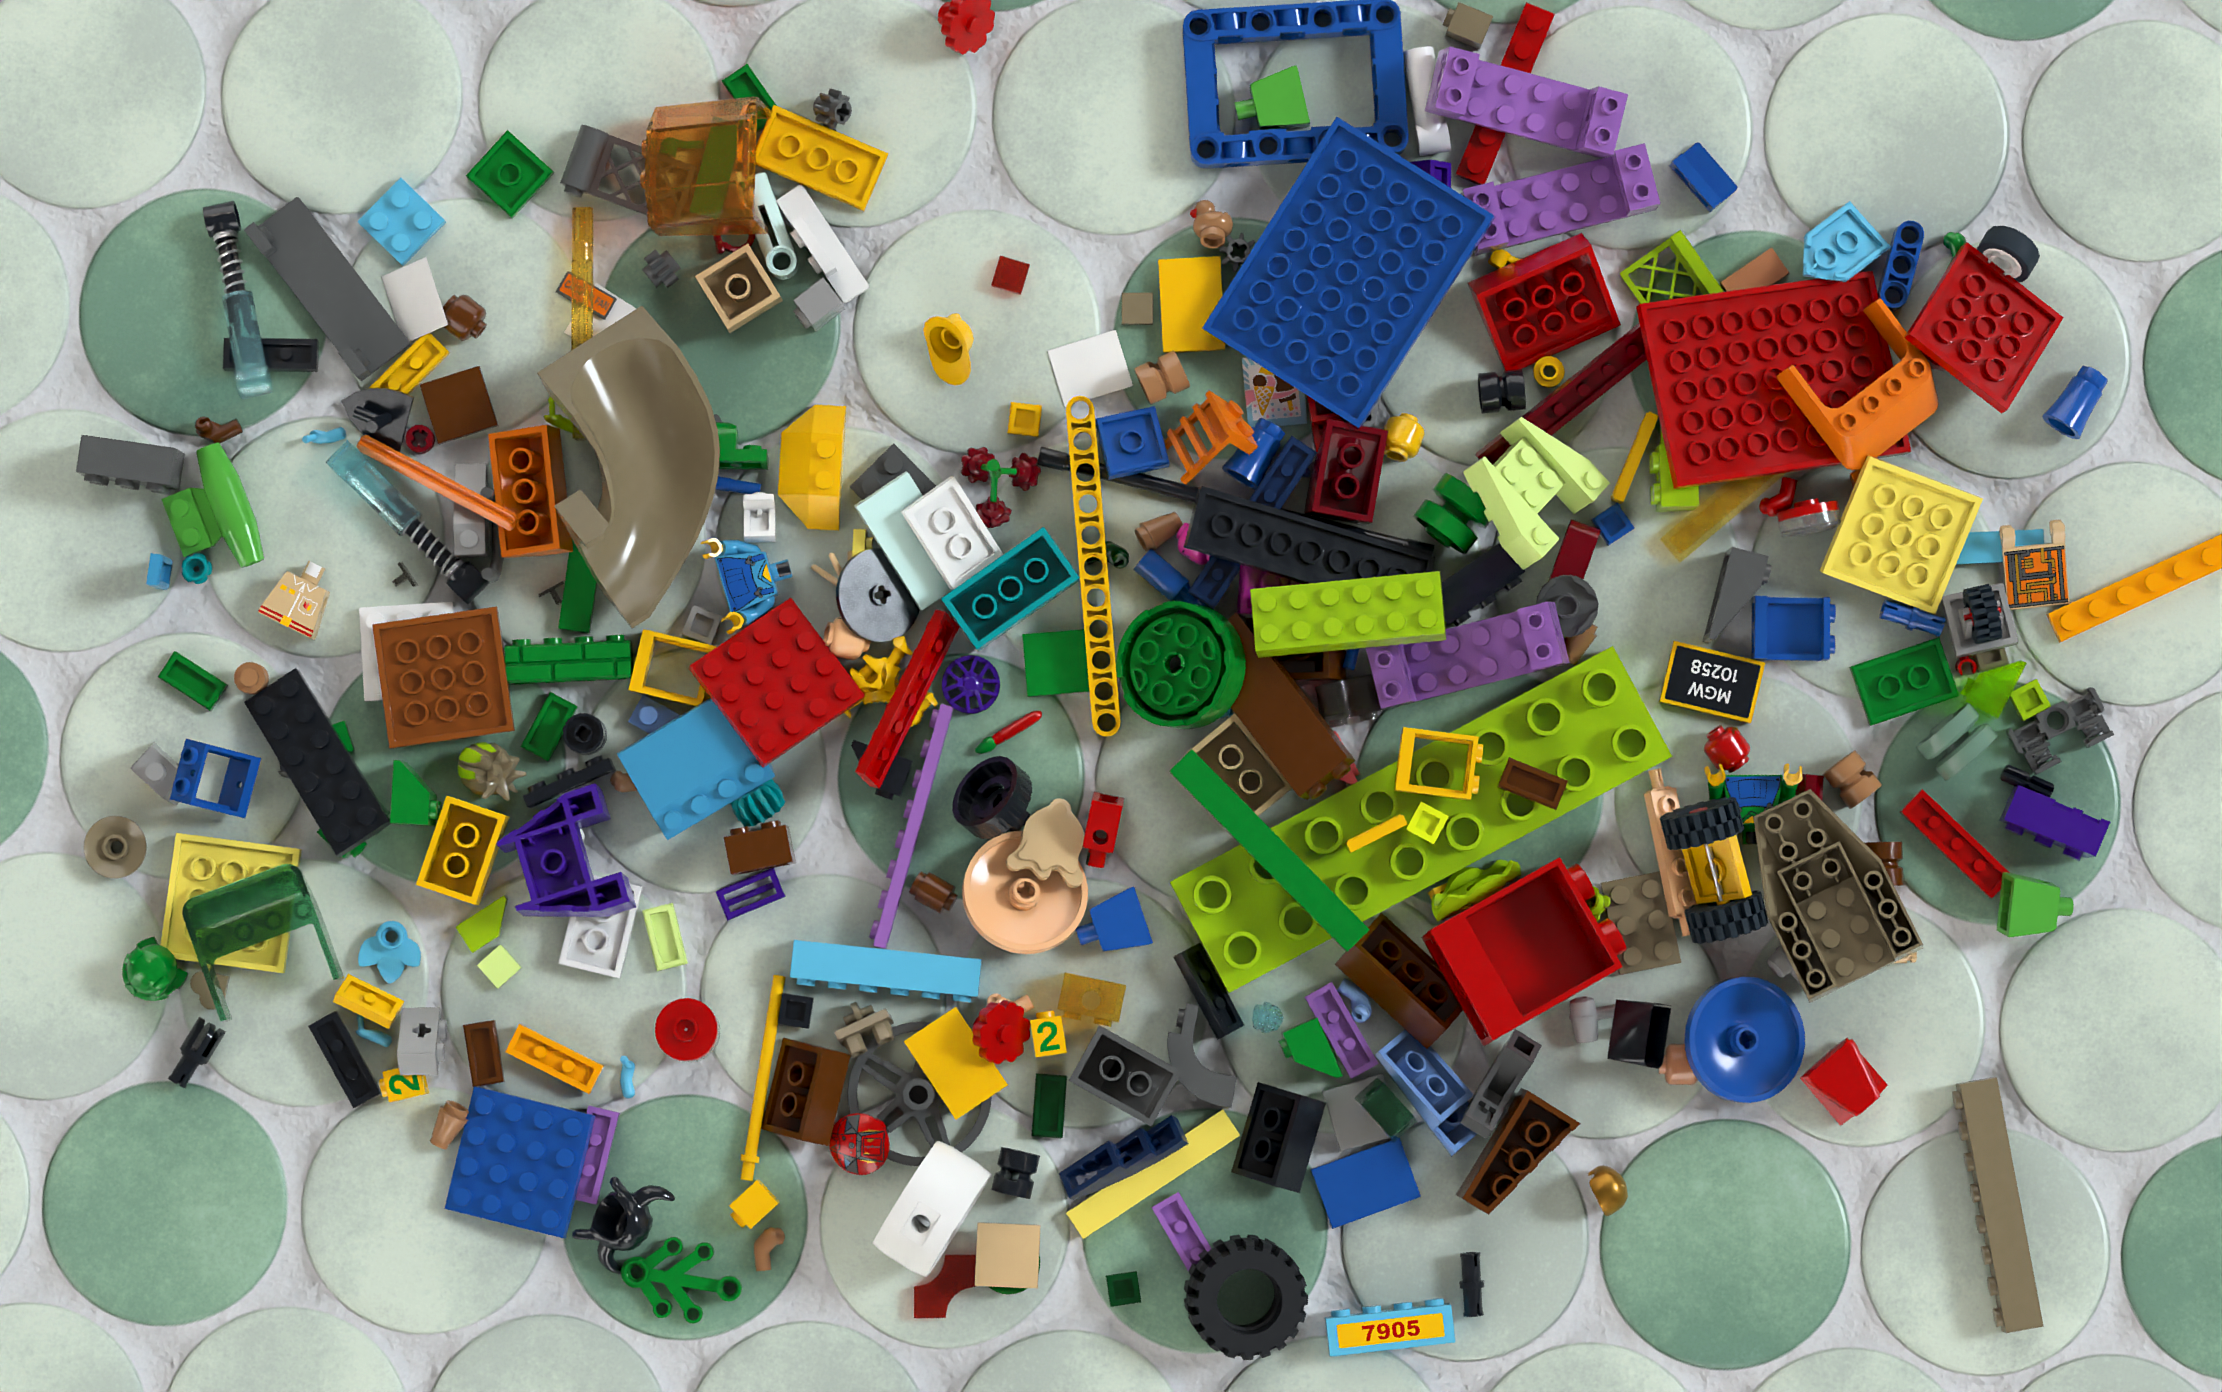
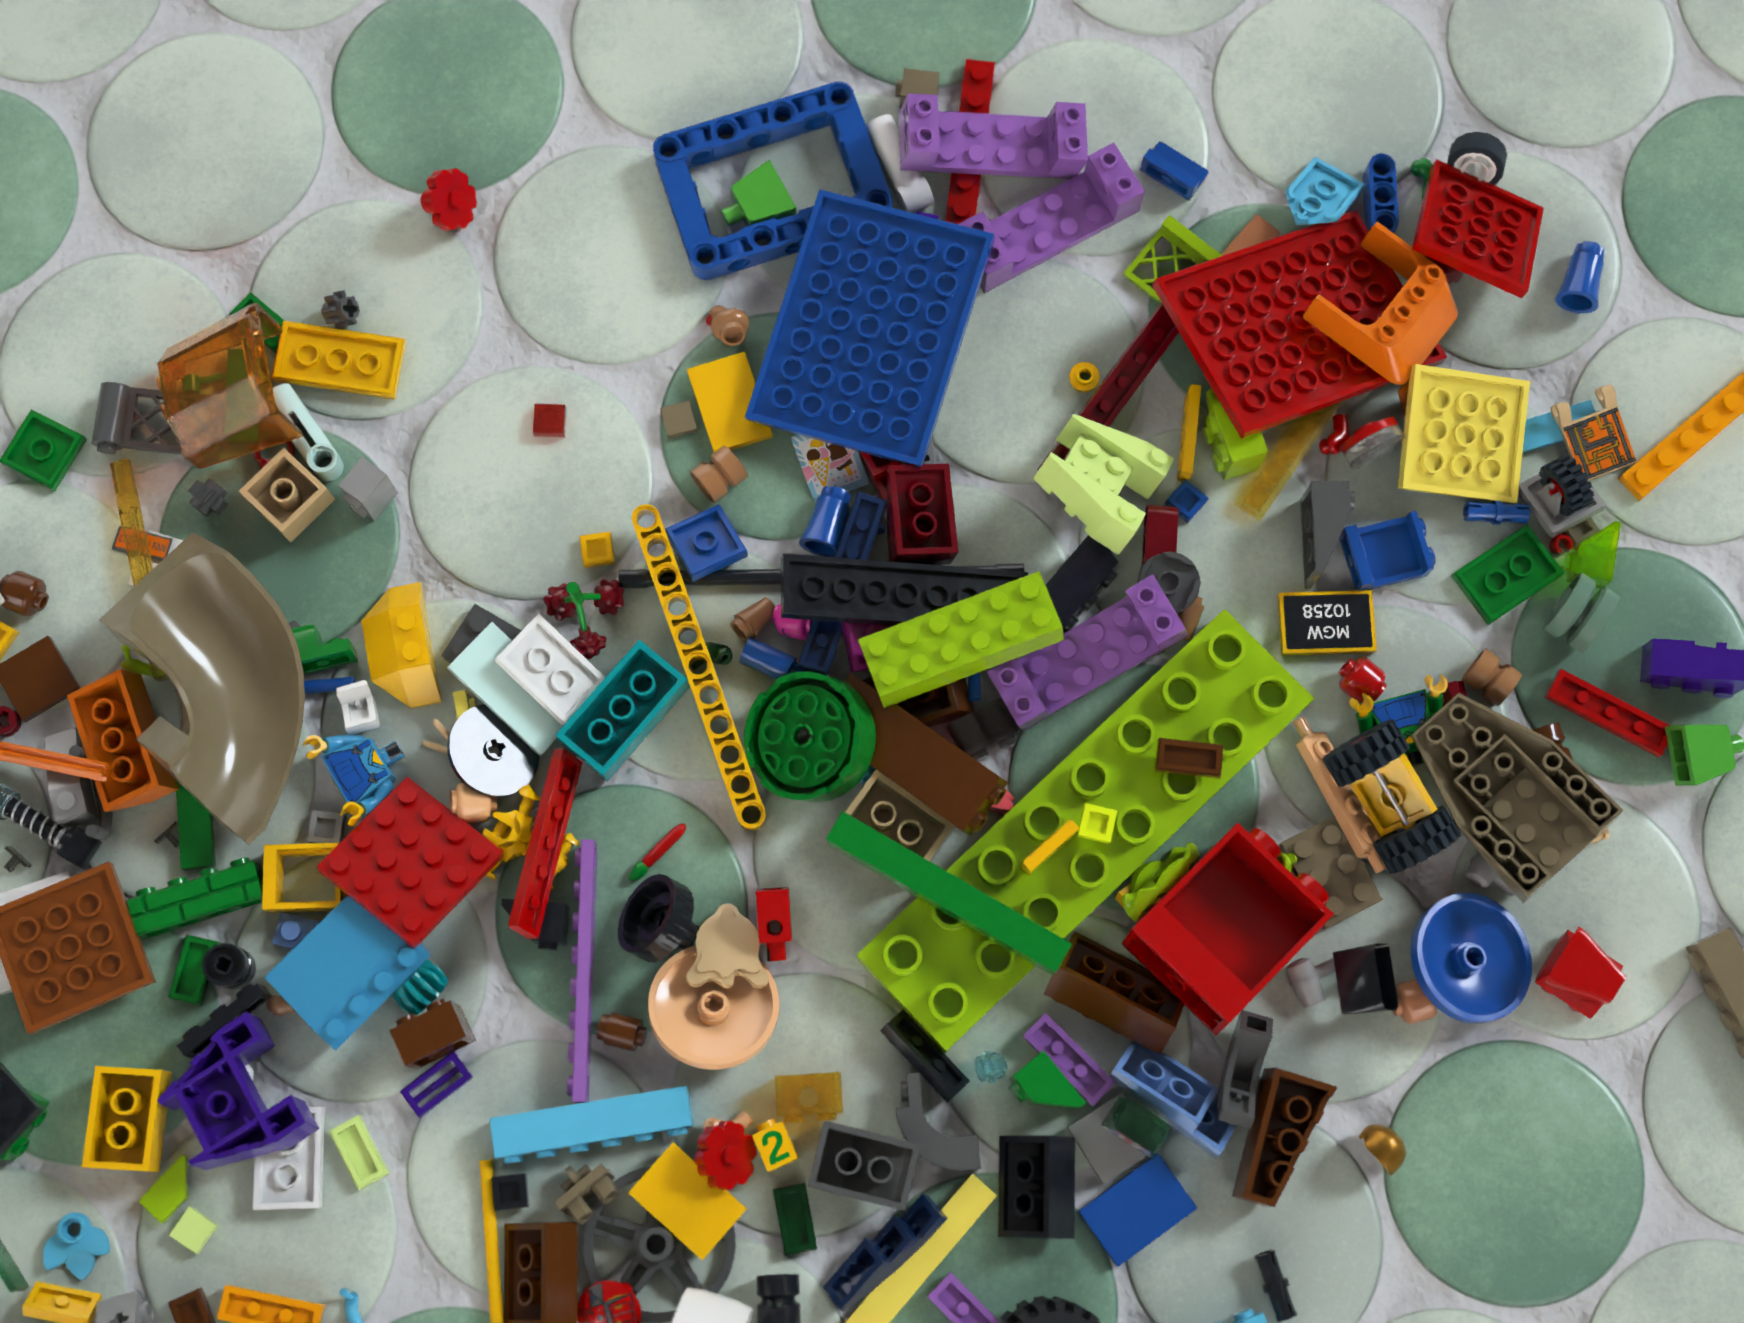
camera: 20 degrees left, 10 degrees down
green slope [390,760,442,827] -> none
dark tan hair [458,742,527,801] -> none
red piece [655,998,720,1063] -> none
white bracket [777,185,869,303] -> none
yellow piece [923,313,974,386] -> none
dark purple wheel [942,655,1000,714] -> none
green tile [1022,629,1090,697] -> none
white sticker [1048,330,1133,407] -> none
blue torso [1076,887,1153,952] -> none
orange plate [1164,390,1258,485] -> none
dark grey gear [1219,233,1255,273] -> none
light blue arm [1337,978,1372,1023] -> none
yellow head [1383,413,1424,462] -> none
yellow window [1394,727,1483,800] -> none
green wheel [1413,473,1491,555] -> none
red slope [1468,233,1621,371] -> none
black wheel [1478,369,1526,414] -> none
yellow hand [1488,249,1520,269] -> none
black piece [2000,765,2054,797] -> none
dark grey piece [2006,687,2114,775] -> none
lime tile [2008,679,2051,721] -> none

